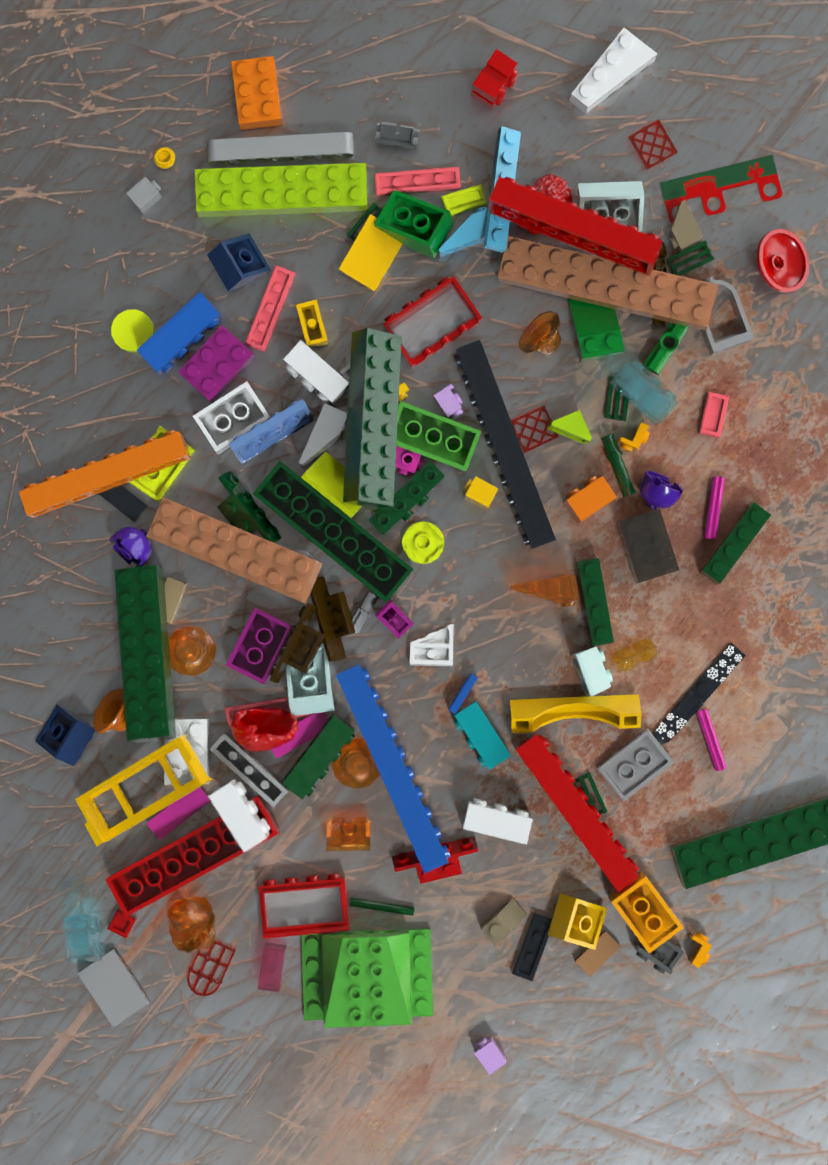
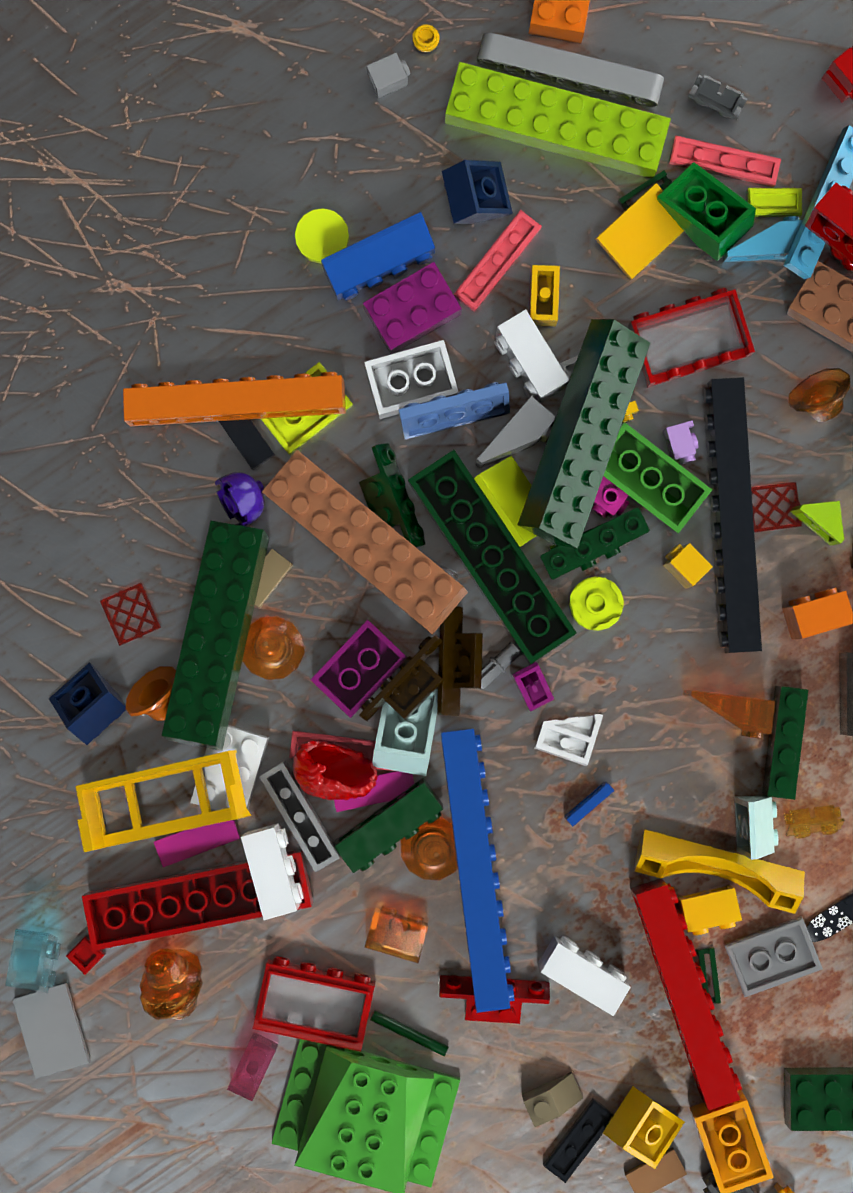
camera: 15 degrees right, 0 degrees up
clear red window [187,936,236,996] -> none
teal brick [453,701,511,770] -> none
none -> clear red window [100,583,161,646]
none -> yellow brick [677,885,742,935]

